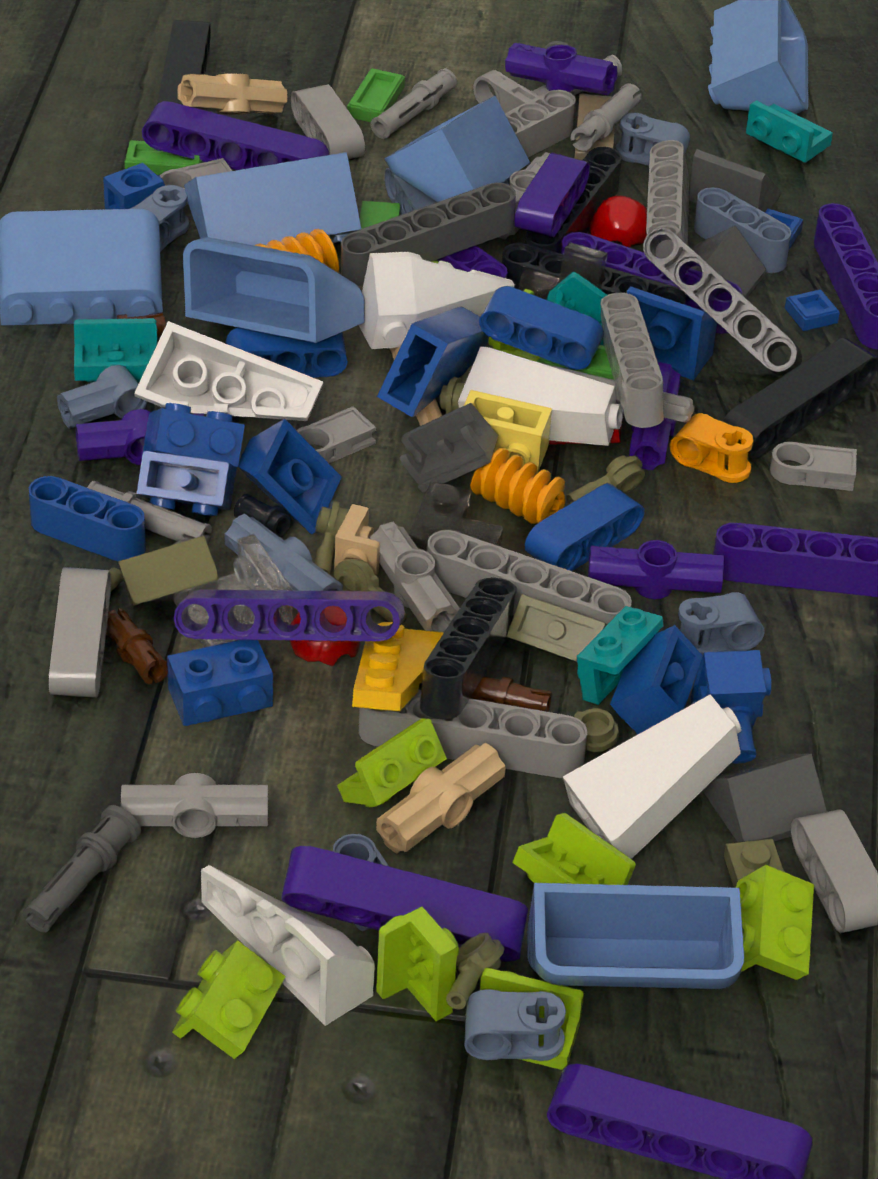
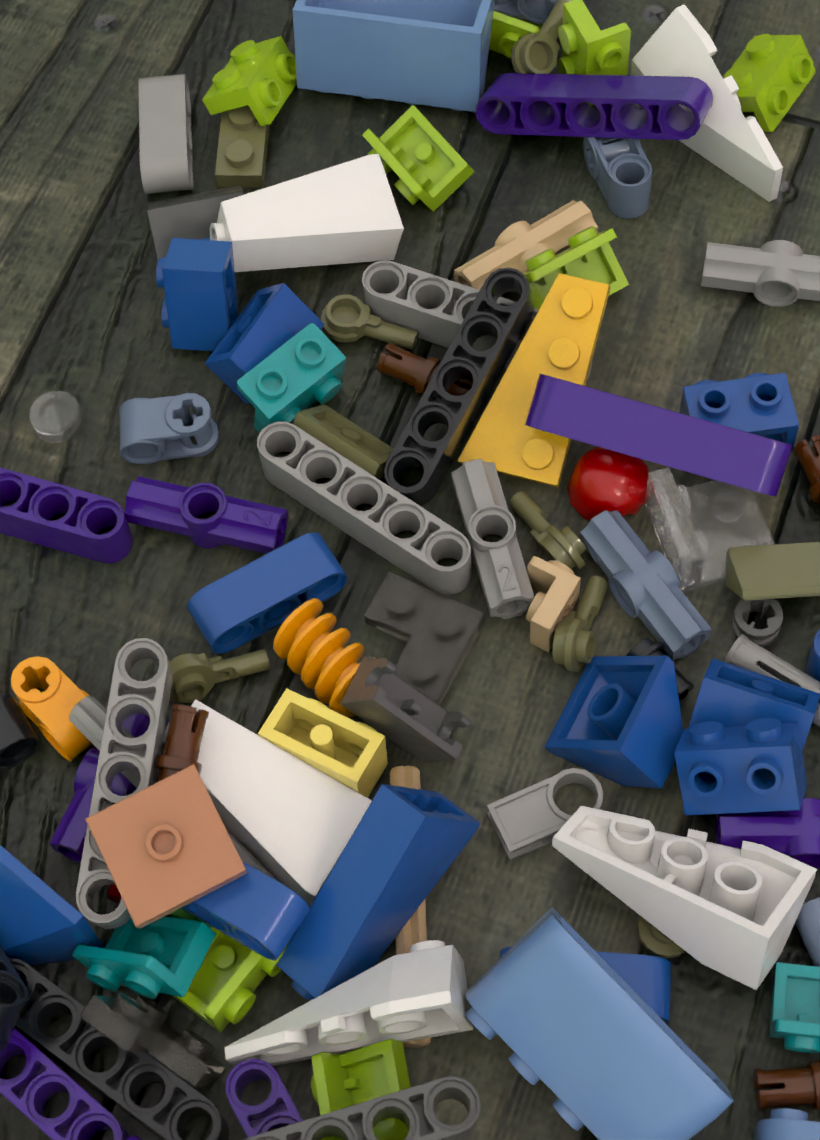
camera: 160 degrees left, 20 degrees up
none -> clear tile [29,391,83,443]
none -> nougat plate [85,764,248,929]
none -> reddish brown pin [154,704,209,782]

